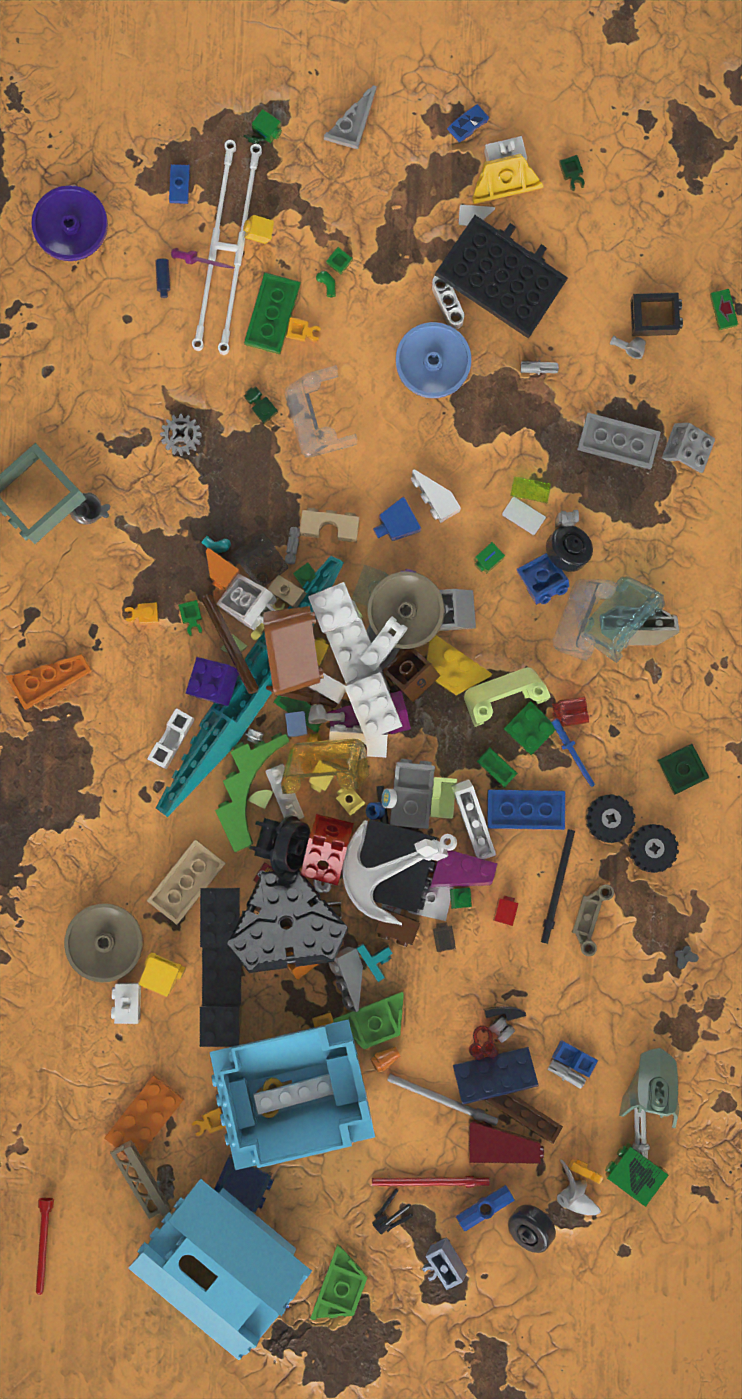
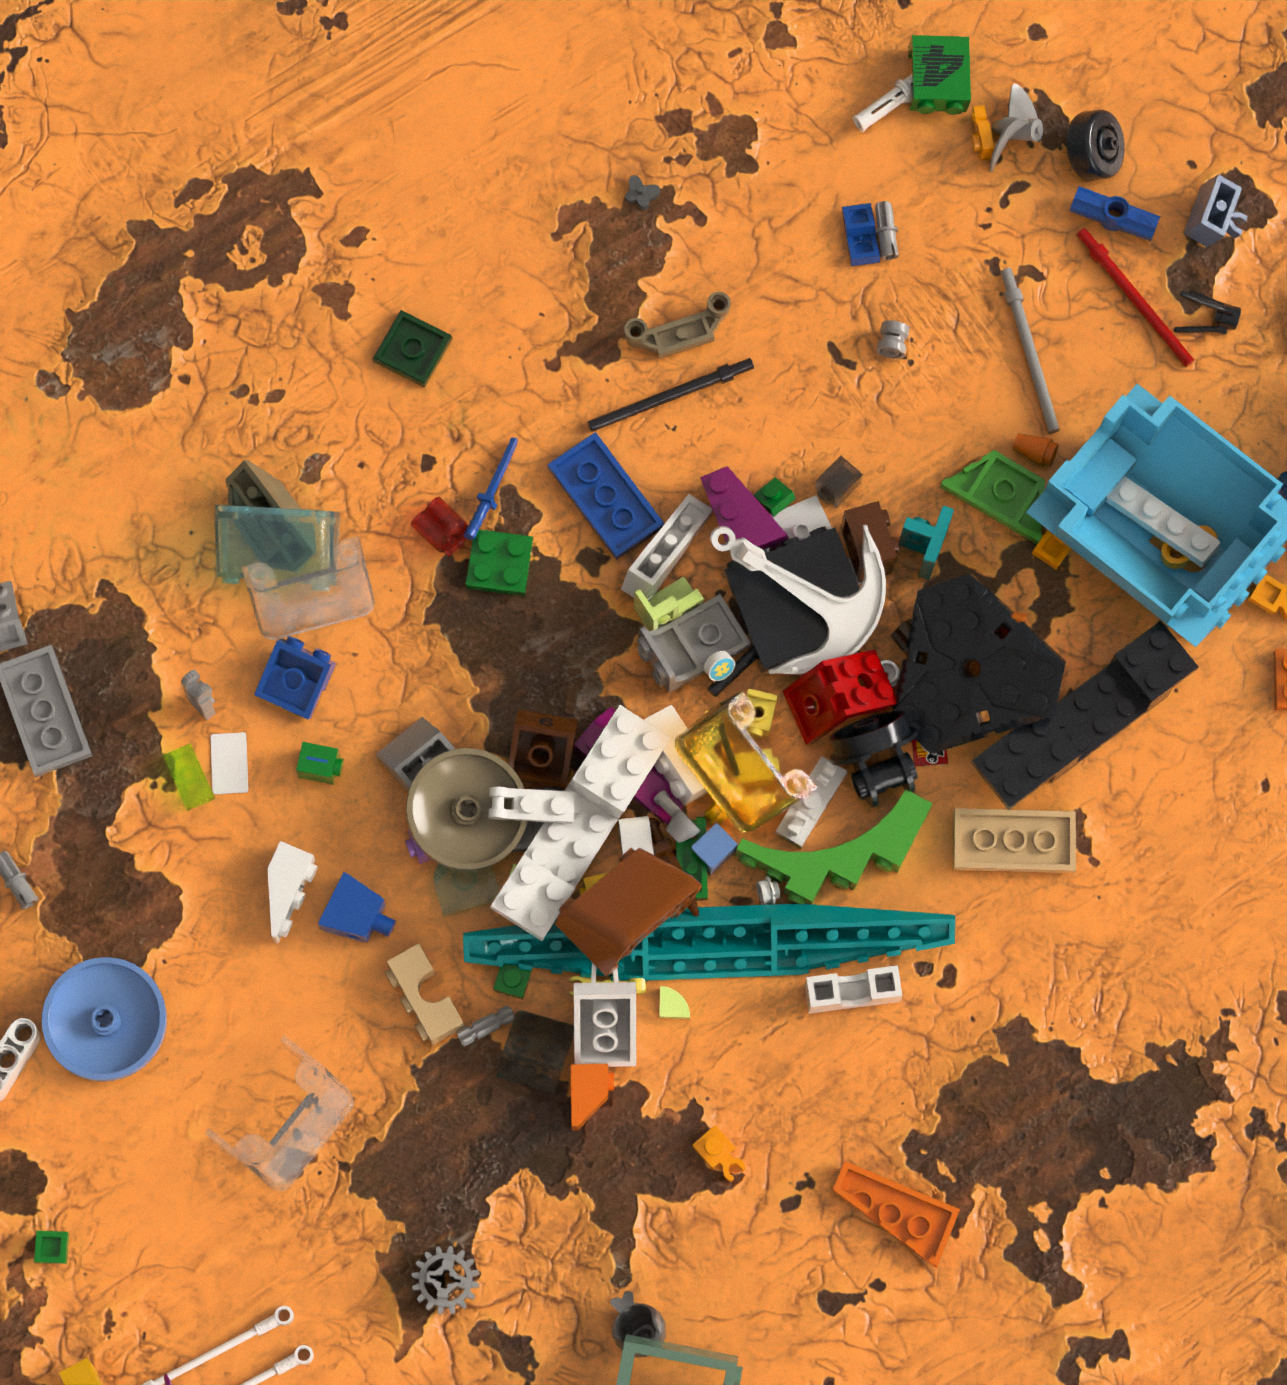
camera: 130 degrees left, 10 degrees down
dark tan dish [64,904,143,982] -> none
white brick [111,983,141,1024] -> none
yellow plate [138,952,186,997] -> none
green plate [178,600,202,636] -> none
dark purple brick [185,657,239,707] -> none
teal arm [202,536,231,554] -> none
reddish brown axle [202,594,259,694] -> none
green tile [244,272,301,354] -> none
dark green plate [244,386,278,424] -> none
yellowish green tile [248,790,274,809] -> none
tan plate [267,575,307,608] -> none
light orange plate [286,317,321,342] -> none
green arm [316,271,336,298] -> none
light grey slope [329,947,363,1012] -> none
blue bush [366,802,385,820] -> none
yellow wing [427,635,492,696] -> none
dark blue plate [453,1047,539,1105] -> none
yellowish green windscreen [464,668,550,727] -> none
dark red slope [468,1120,544,1164] -> none
clear red piece [469,1026,499,1060] -> none
green plate [476,747,518,788] -> none
black slope [483,1006,526,1021] -> none
reddish brown plate [486,1093,563,1144] -> none
red brick [493,895,519,926] -> none
black wheel [546,526,593,572] -> none
black wheel [585,794,636,843] -> none
sand green piece [619,1048,679,1128] -> none
black wheel [628,824,679,873] -> none

